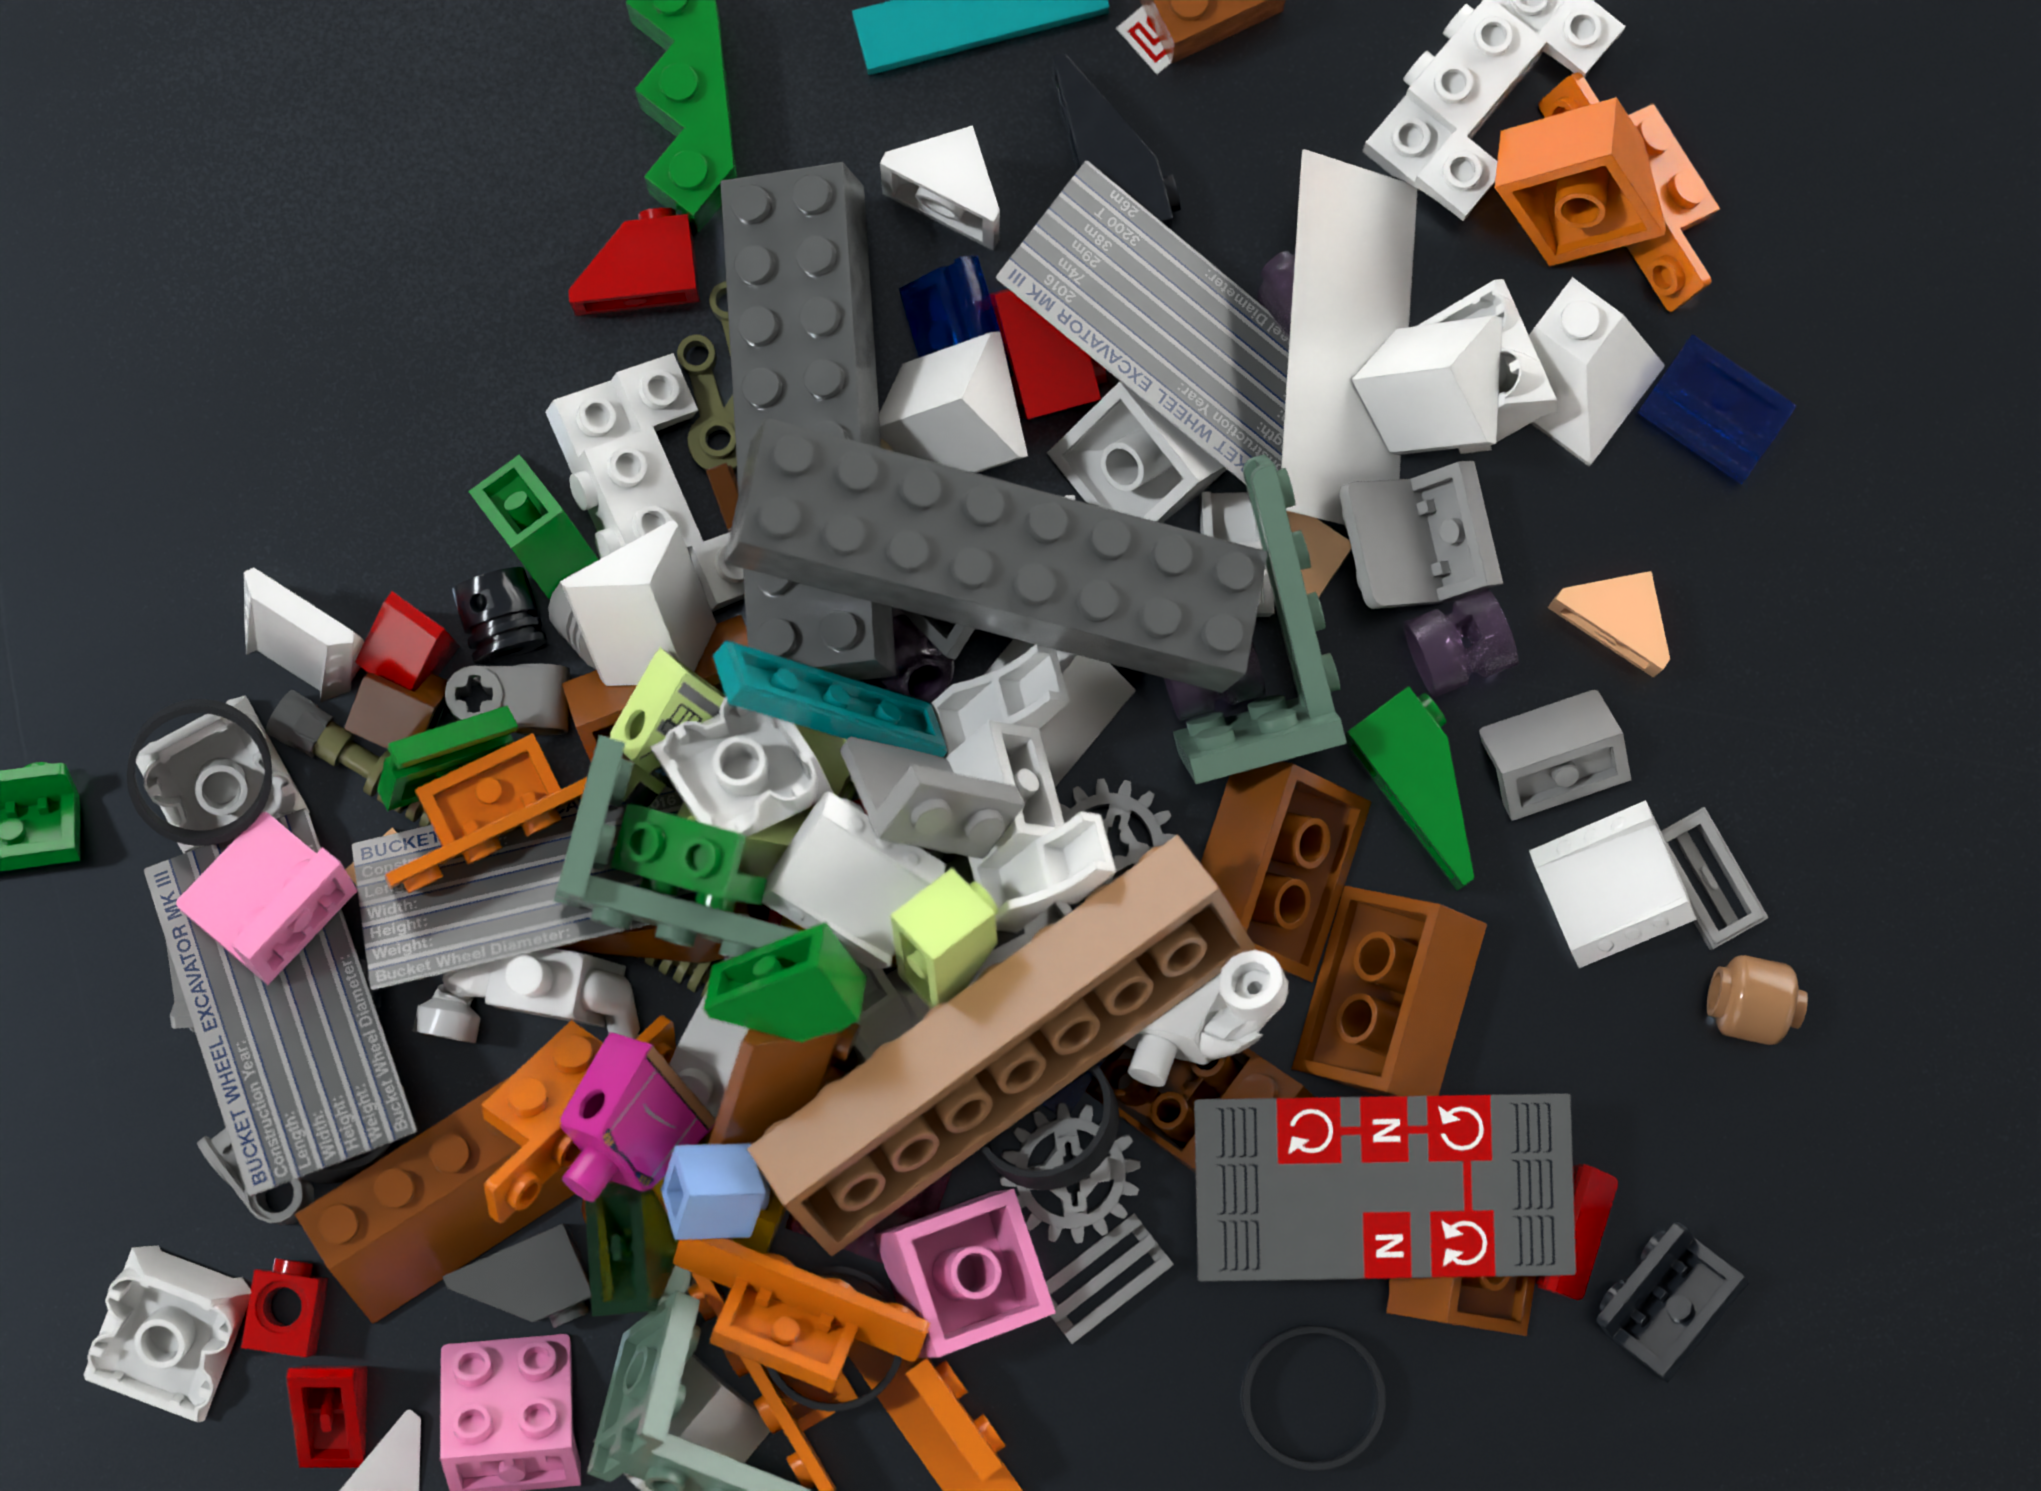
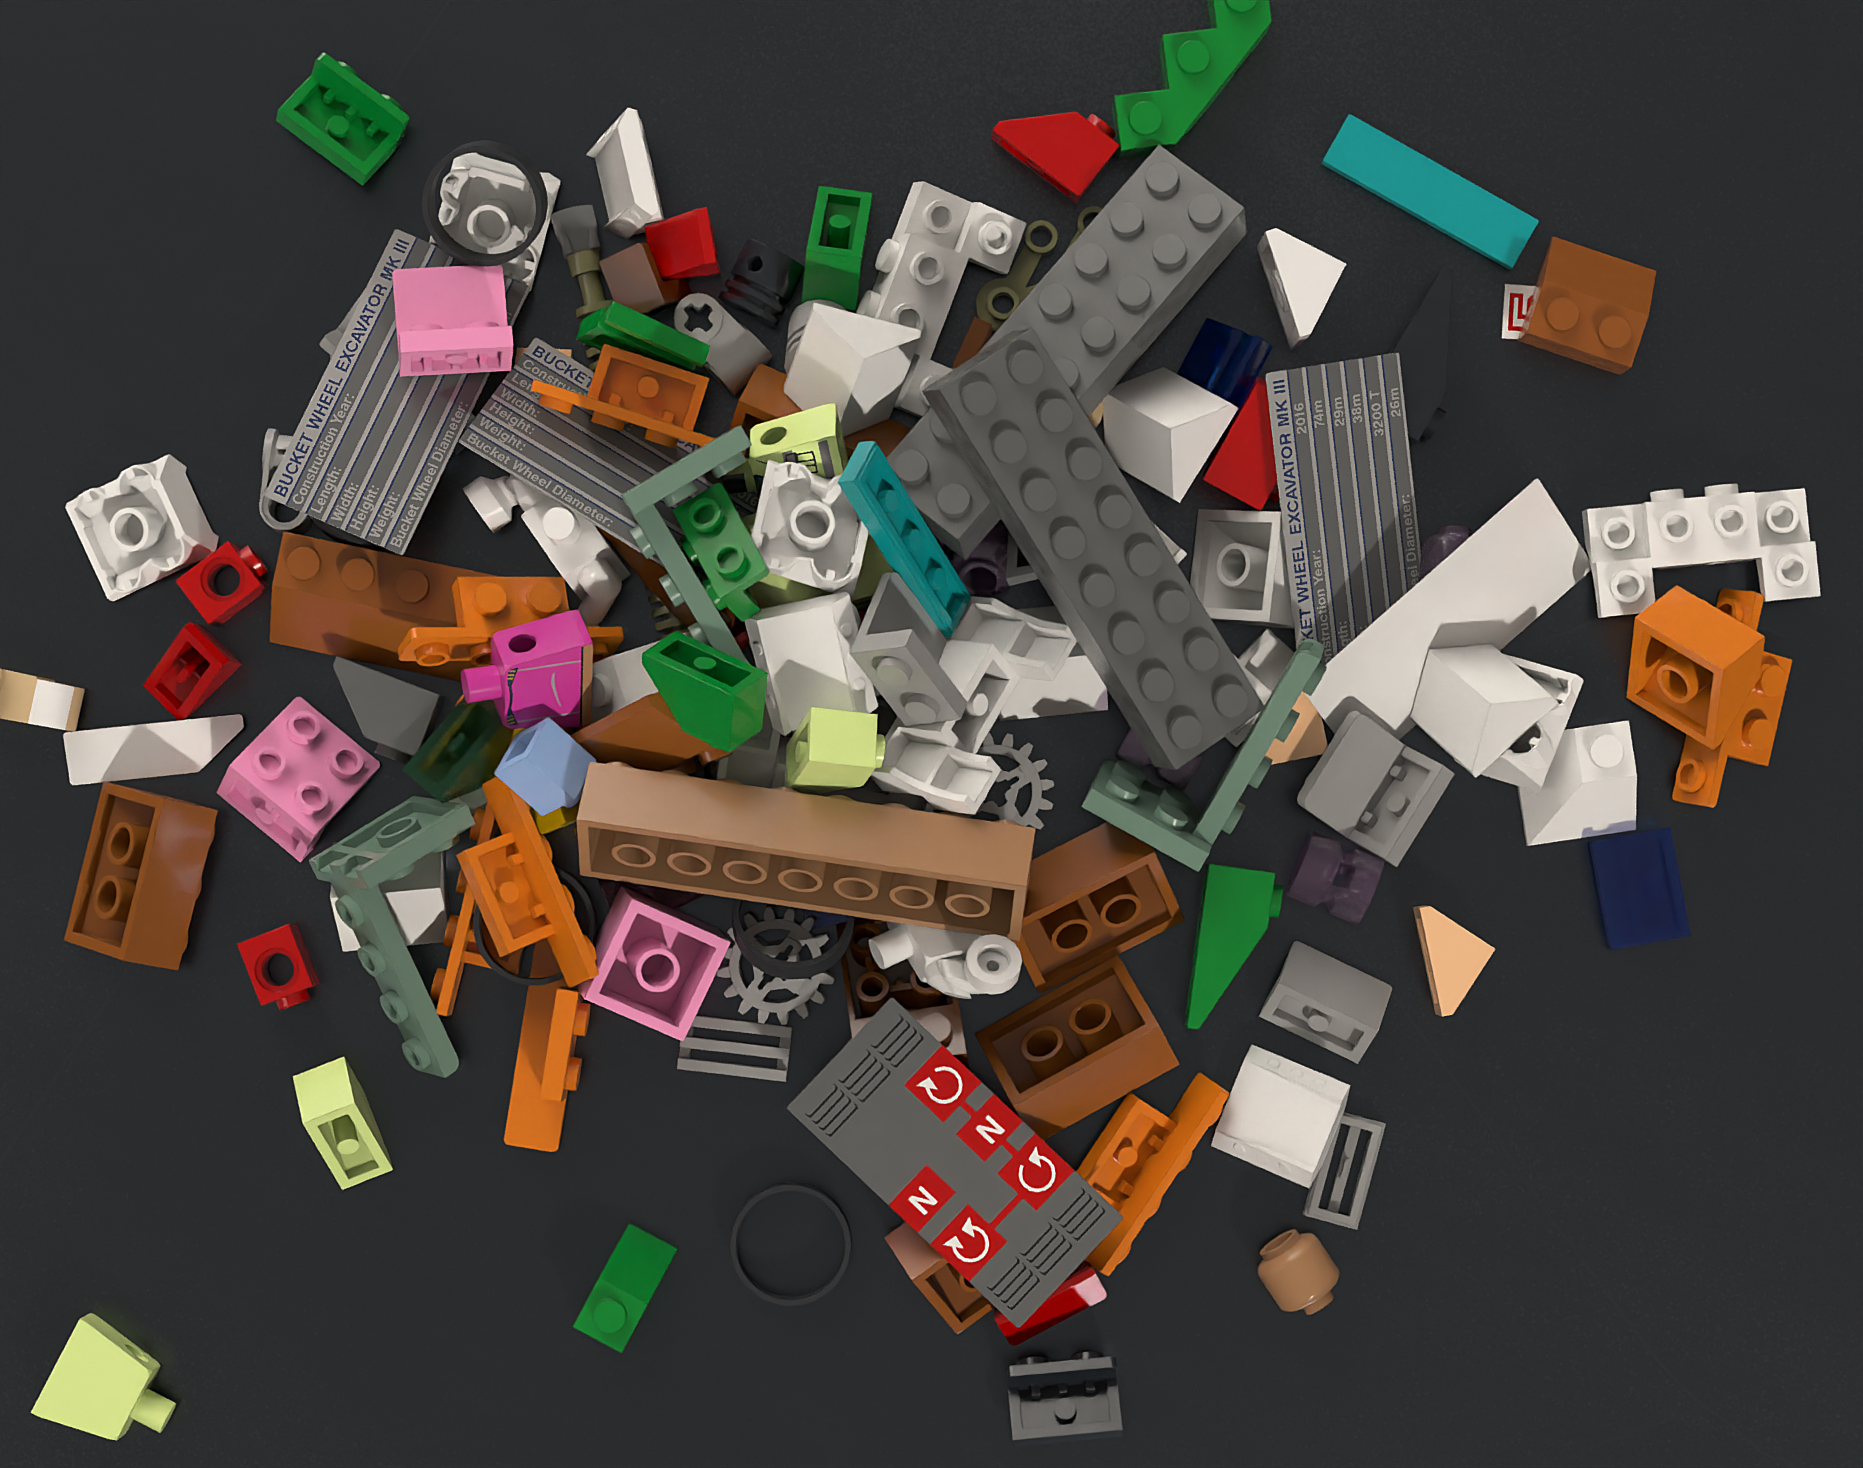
camera: 45 degrees right, 5 degrees up
none -> orange bracket [1076,1073,1229,1276]

